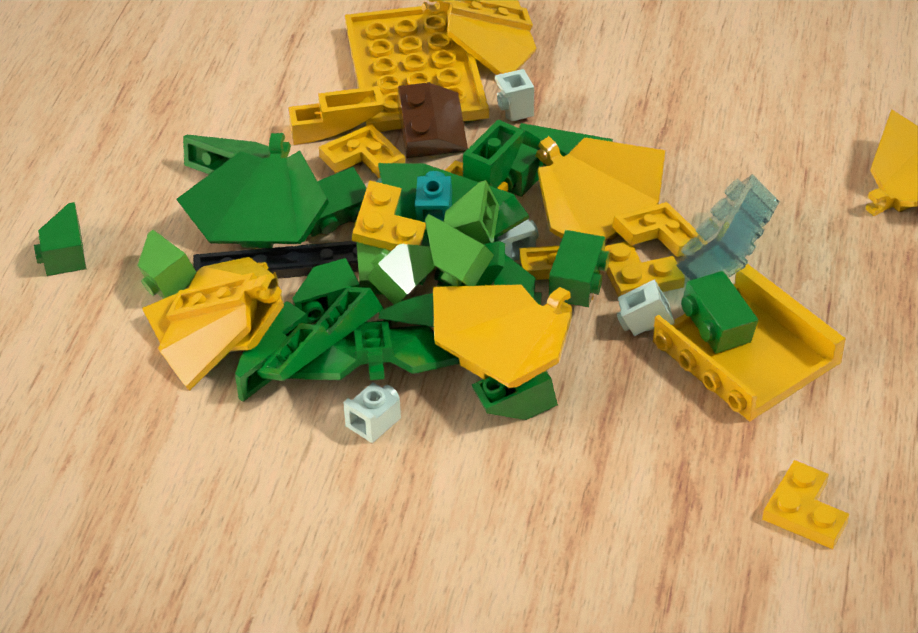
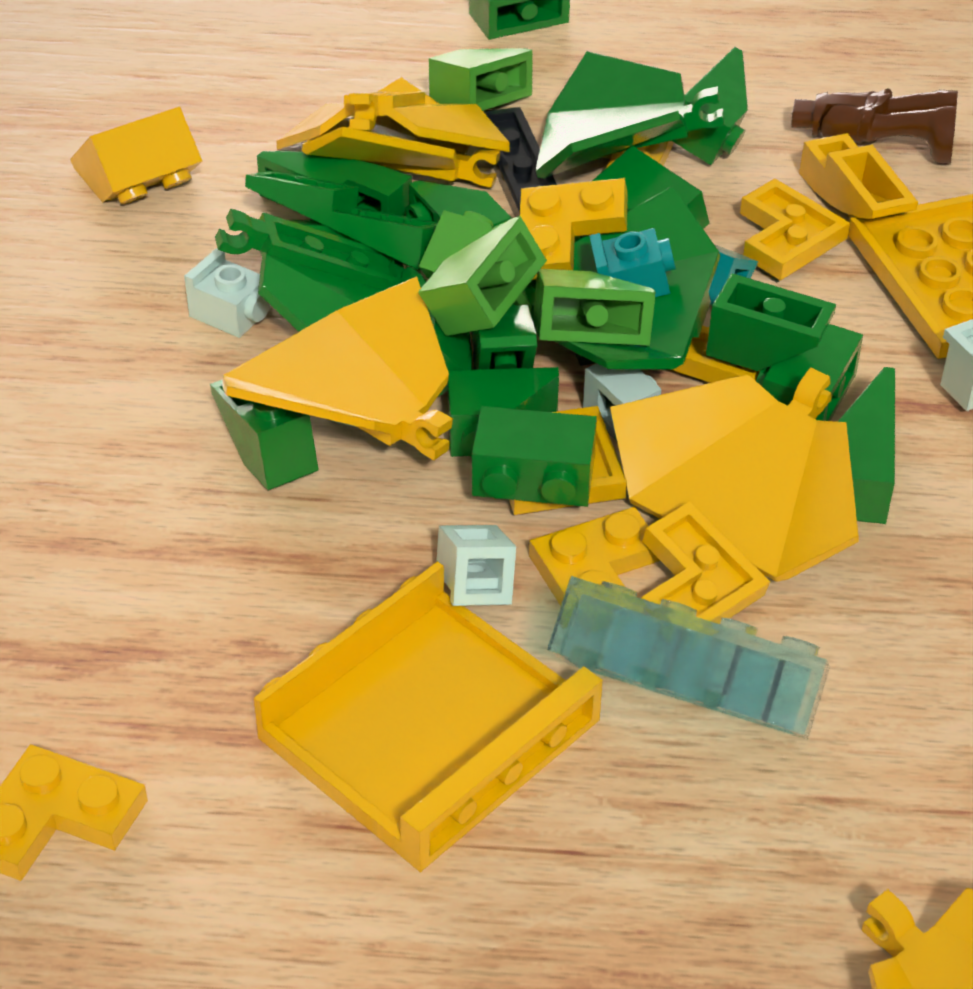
camera: 80 degrees right, 0 degrees up
reddish brown slope [397,82,468,159] -> none
green brick [681,271,758,354] -> none
none -> yellow slope [70,106,203,205]
none -> reddish brown piece [791,88,958,164]

